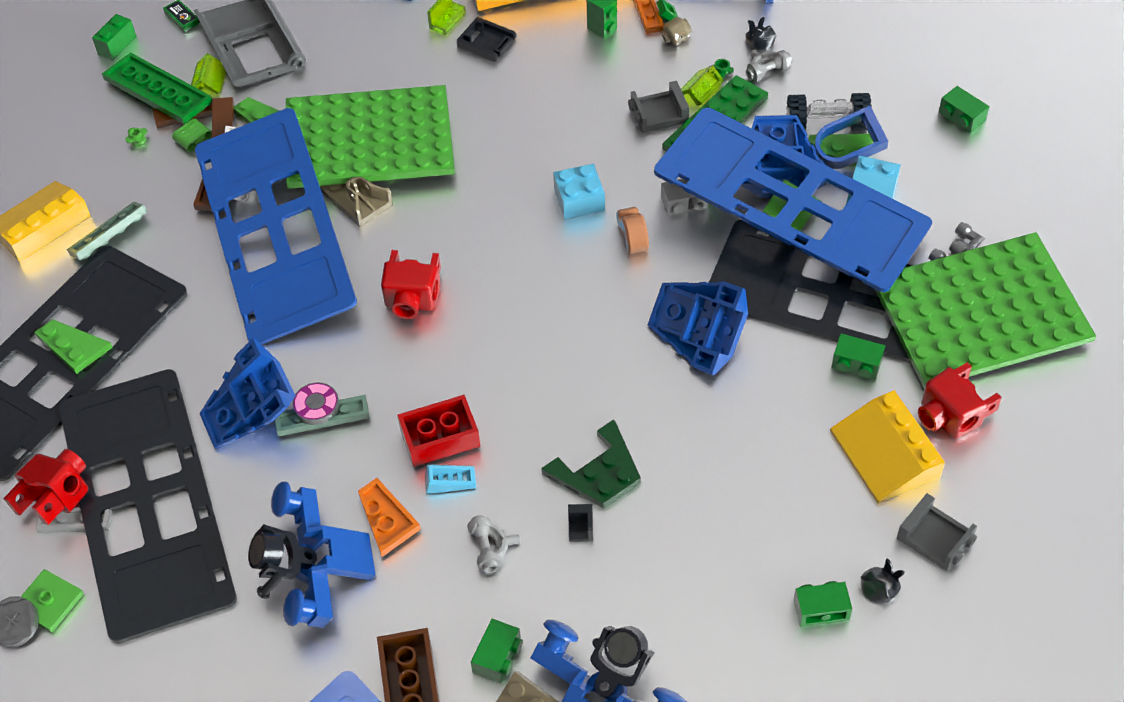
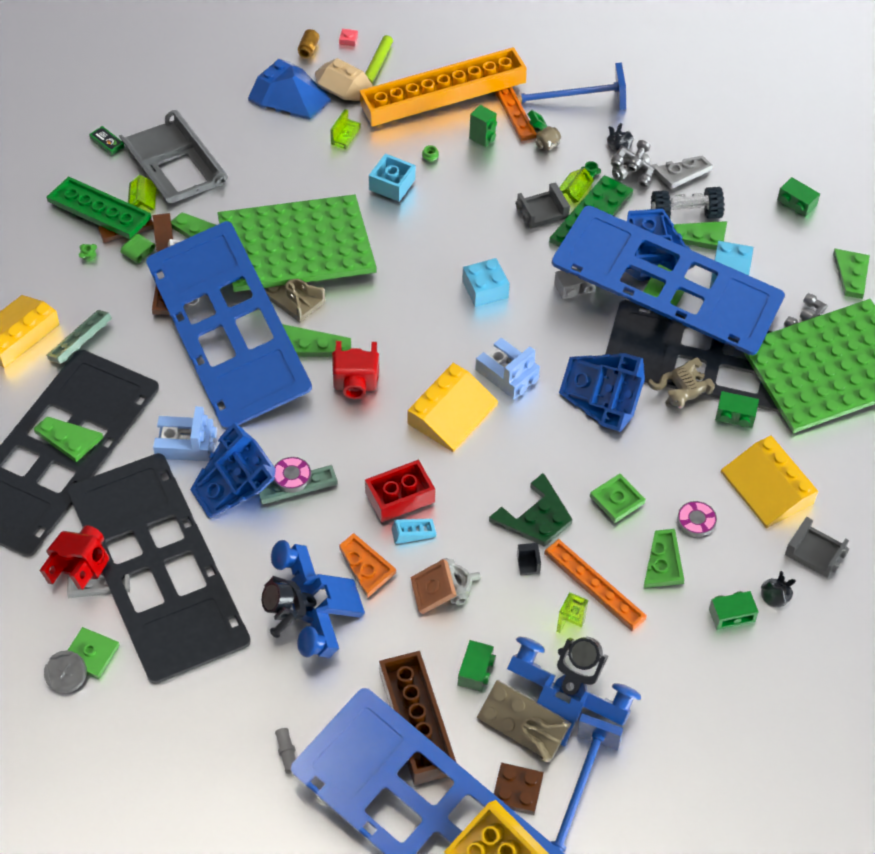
camera: 10 degrees left, 0 degrees up
green brick [92,14,137,61] -> none
black container [456,17,517,62] -> none
nougat animal [616,207,649,255] -> none
blue window [815,106,888,169] -> none
red piece [918,362,1002,439] -> none
none -> light blue brick [153,406,217,461]
none -> bright green wing [282,324,351,357]
none -> medium azure brick [369,154,416,202]
none -> yellow slope [407,363,498,452]
none -> nougat plate [410,559,457,614]
none -> bright green plate [422,145,439,161]
none -> light blue brick [475,338,540,399]
none -> orange tile [544,539,647,631]
none -> clear neon green panel [556,592,589,633]
none -> bright green plate [590,473,646,523]
none -> flat silver piece [610,140,655,187]
none -> bright green wing [644,529,684,588]
none -> dark tan animal [648,358,715,409]
none -> light grey wing [652,156,713,189]
none -> tile [677,501,717,538]
none -> bright green wing [833,248,870,299]

